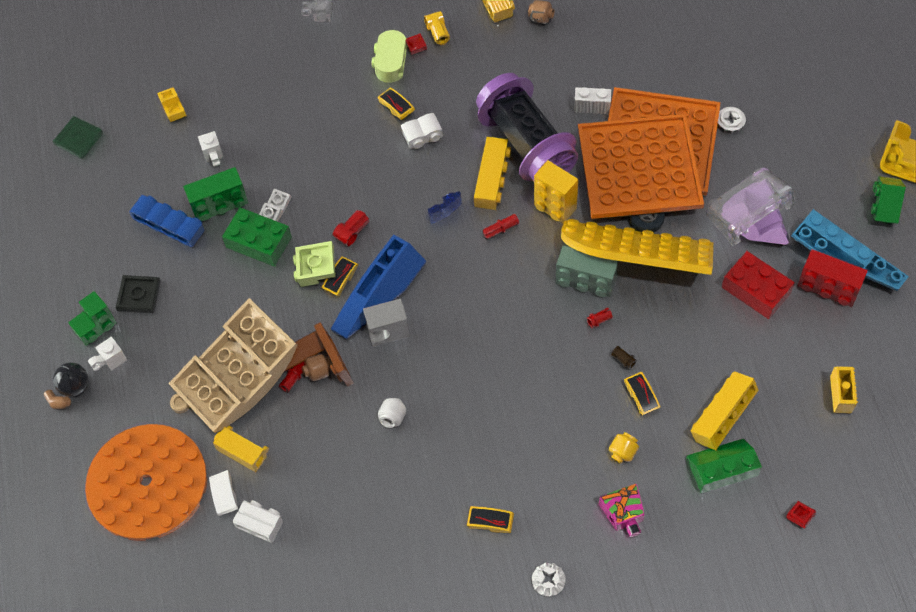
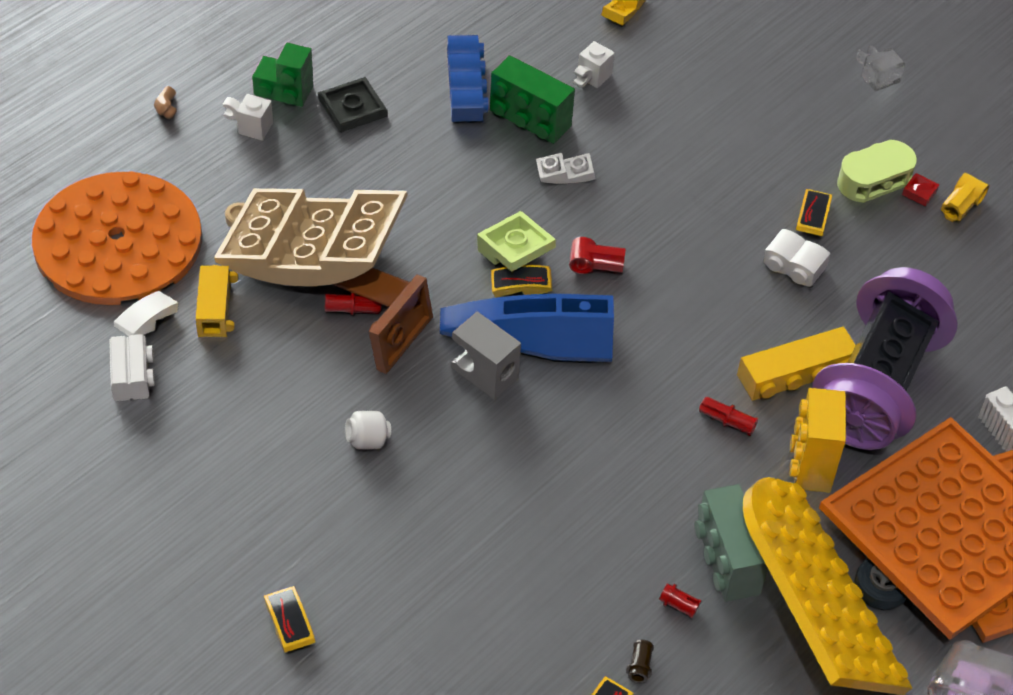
camera: 50 degrees right, 10 degrees down
black piece [53,362,89,397] -> none
green brick [222,207,292,267] -> none
medium nougat head [302,354,332,382] -> none
clear blue slope [428,191,462,224] -> none

